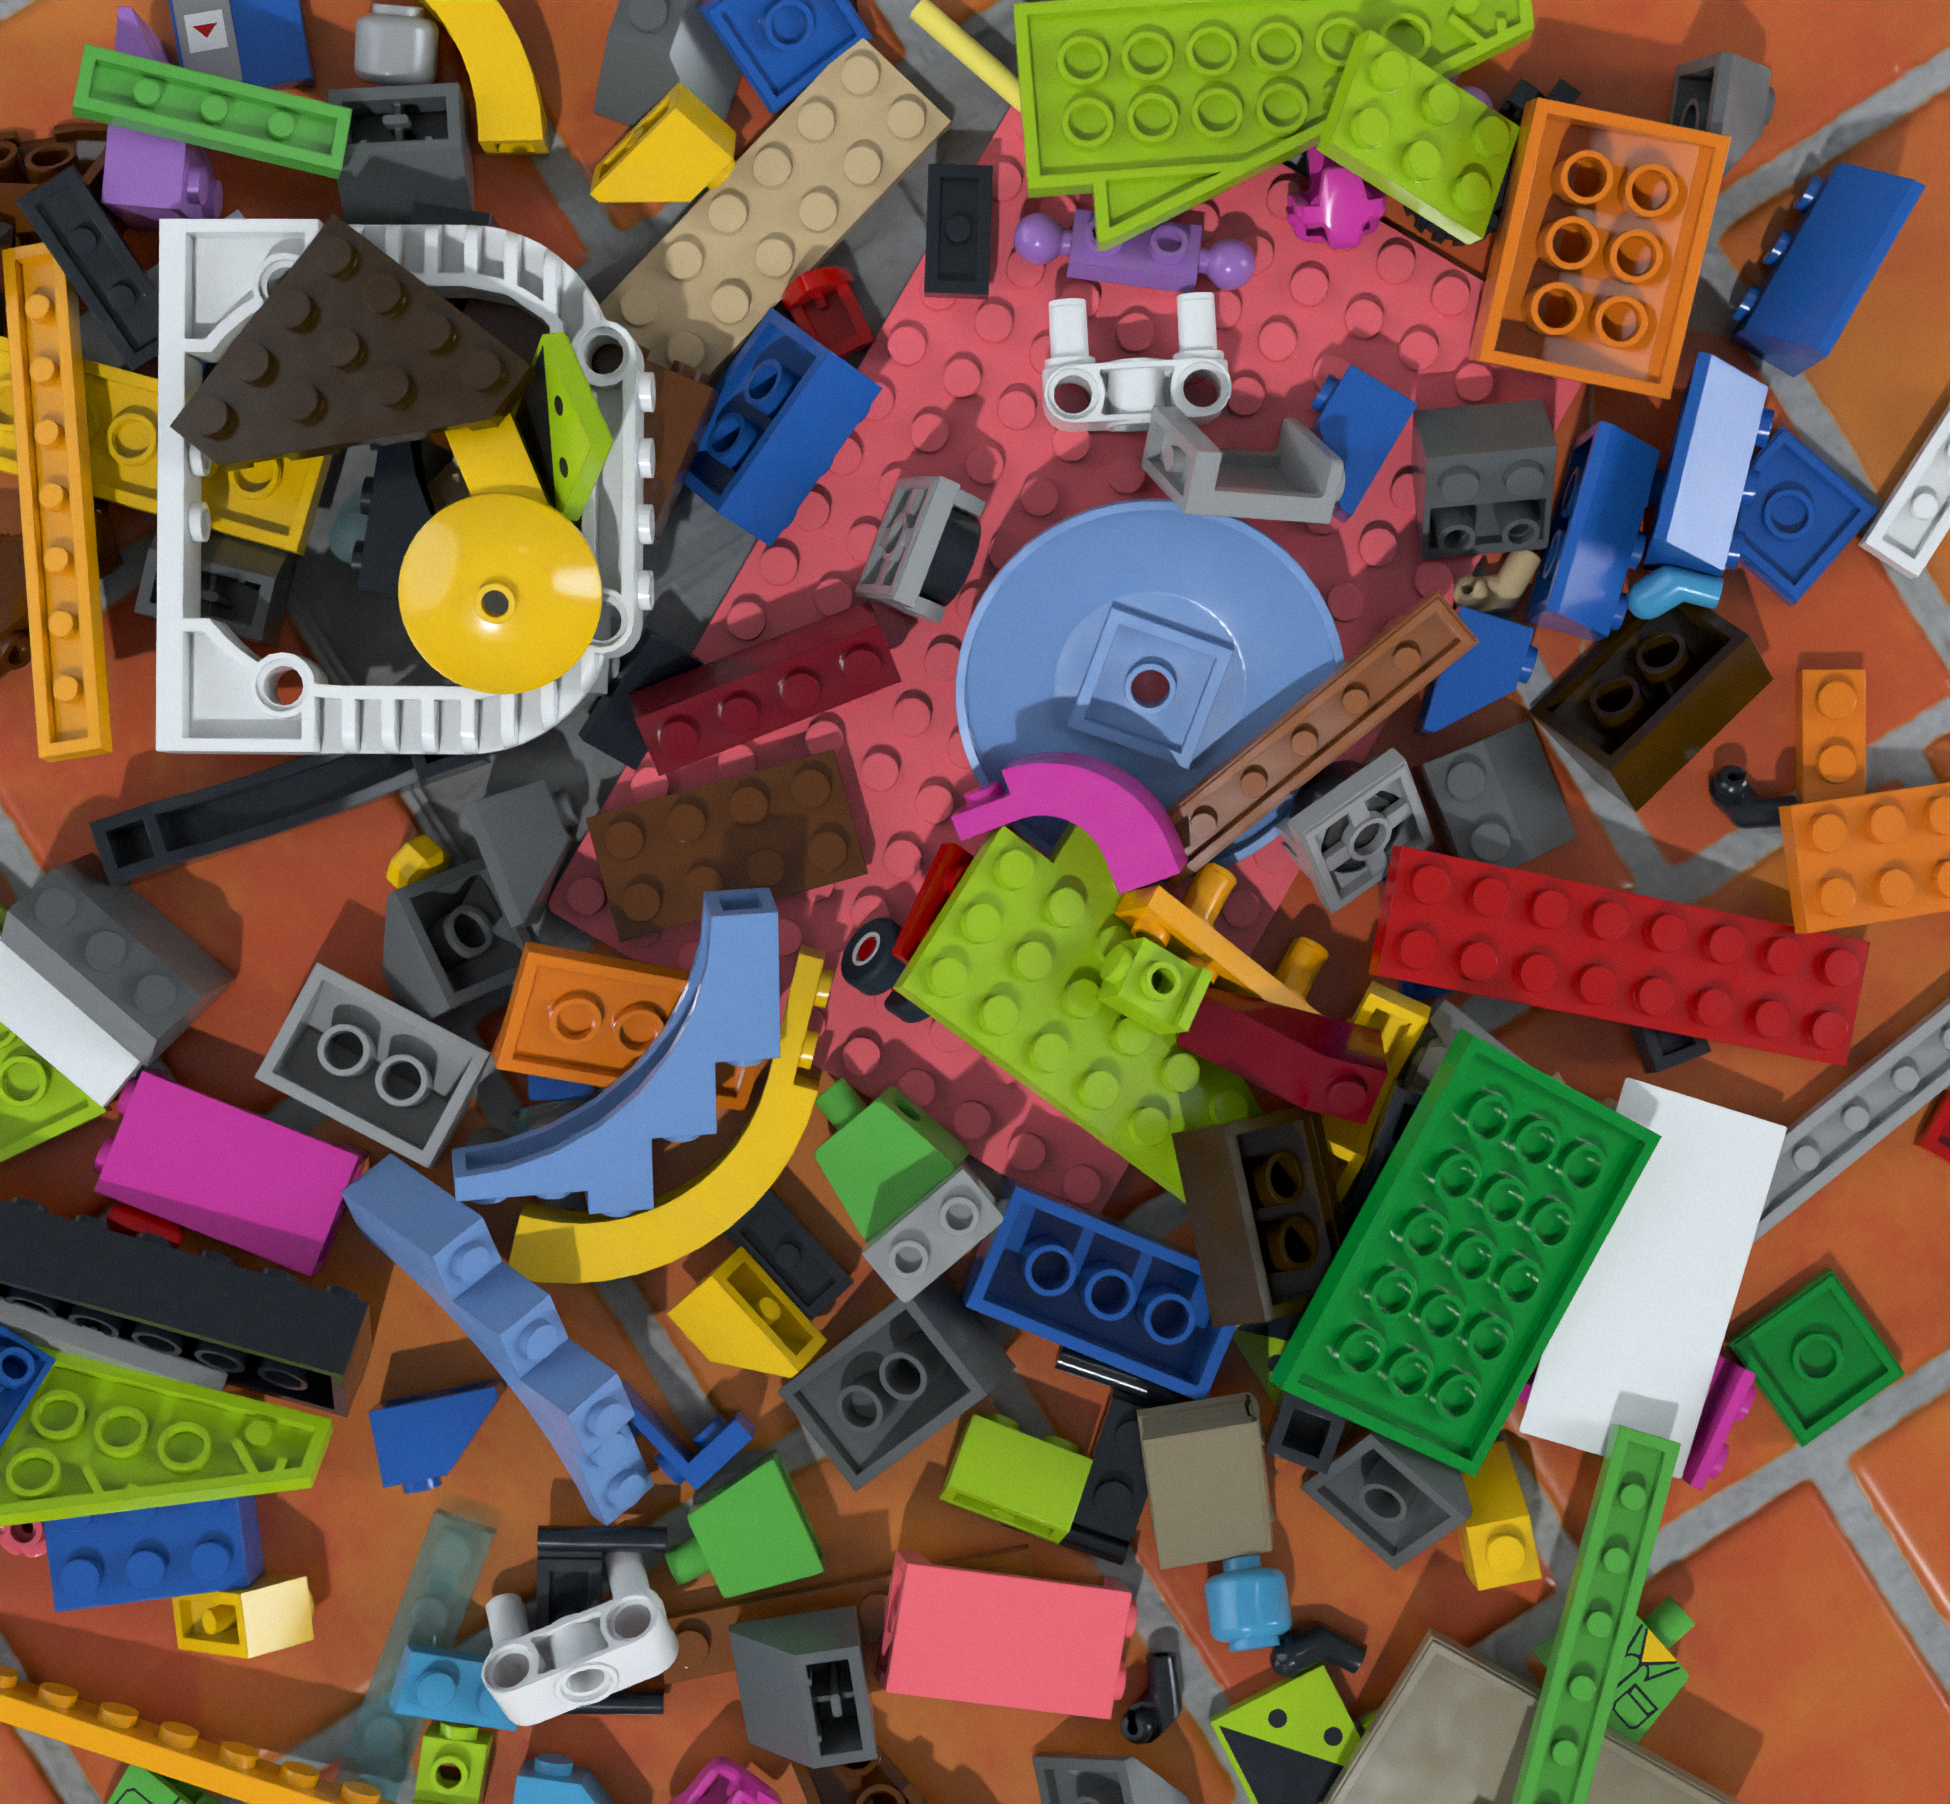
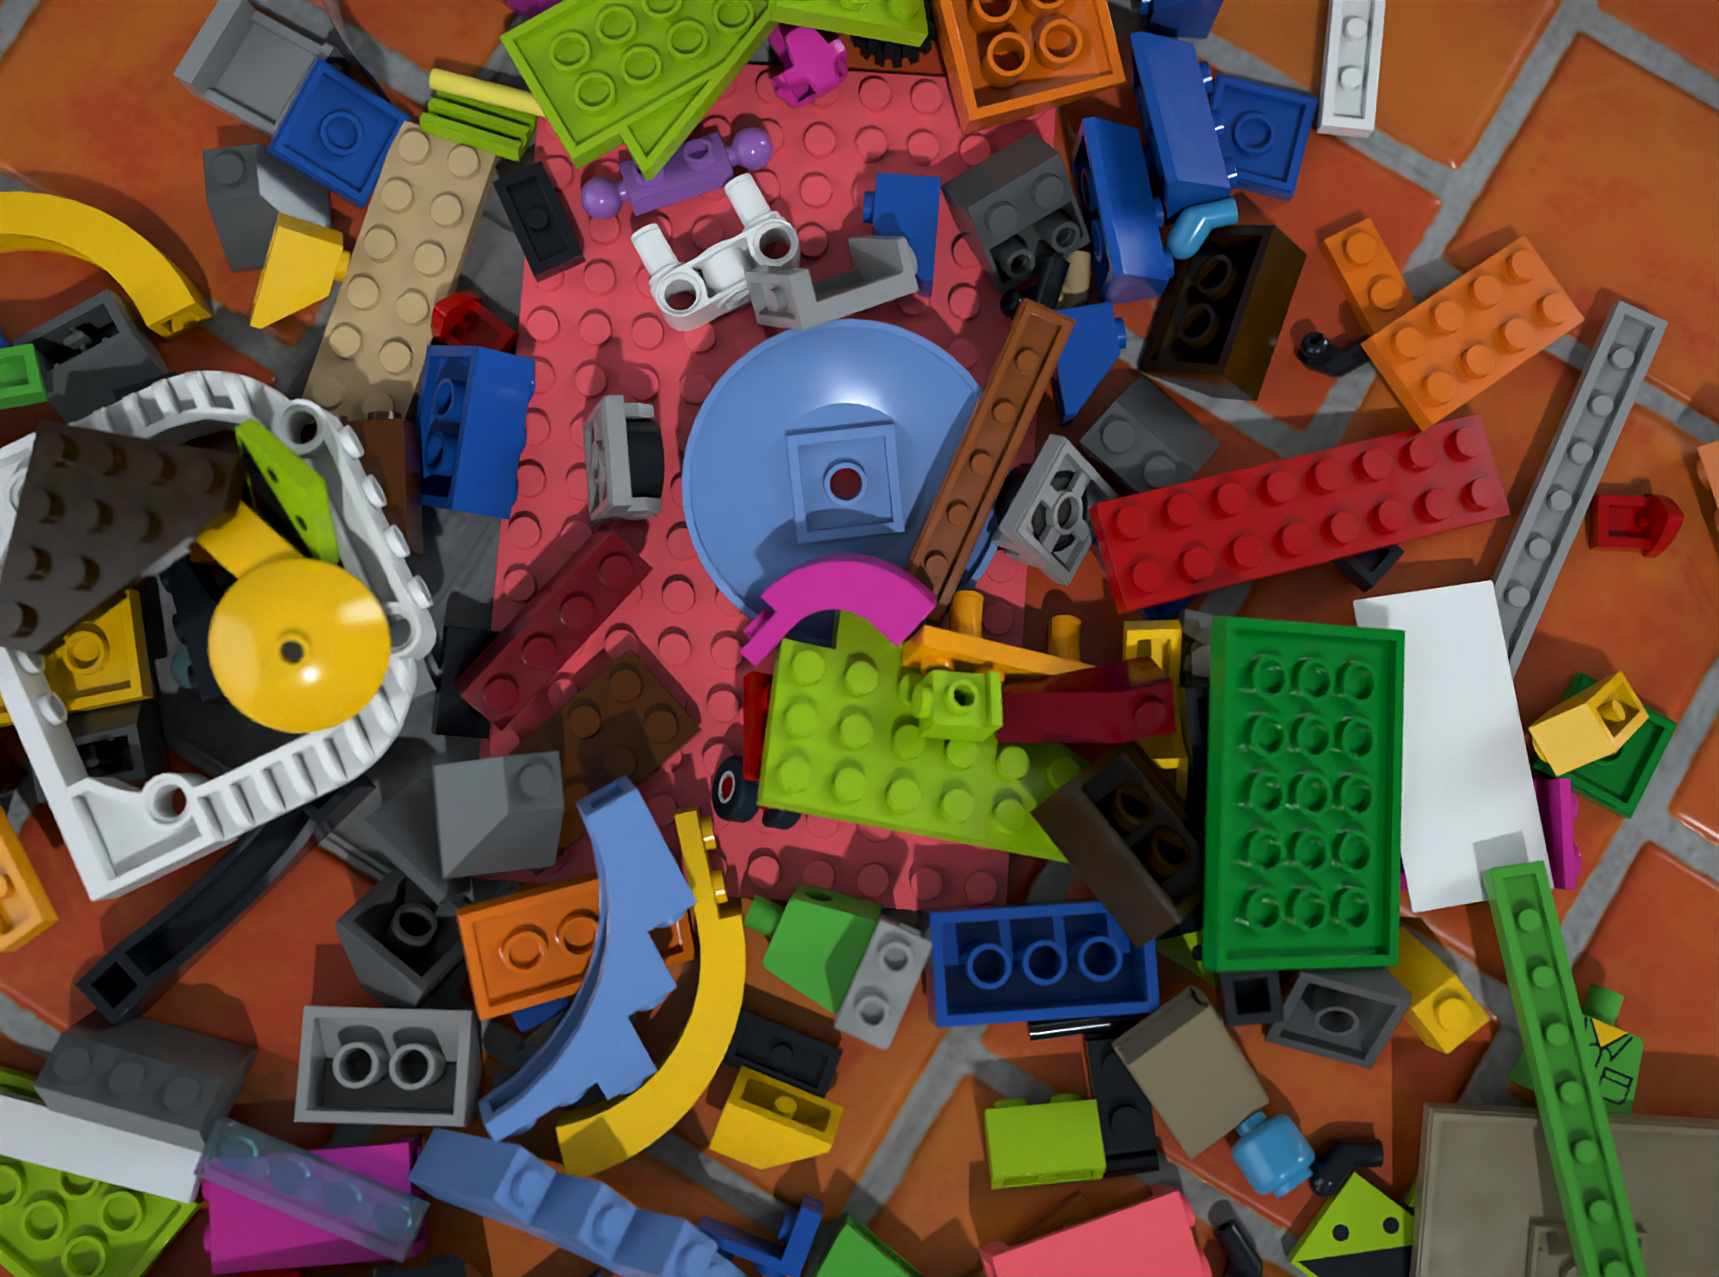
camera: 20 degrees left, 5 degrees down
light grey head [354,3,439,87] -> none
yellow tile [386,834,451,889] -> none
dark grey slope [777,1273,1016,1492] -> none
none -> clear light blue plate [193,1116,430,1263]
none -> lime tile [419,90,538,162]
none -> dark grey slope [431,751,564,879]
none -> black arm [1000,255,1071,320]
none -> yellow slope [1528,670,1649,776]

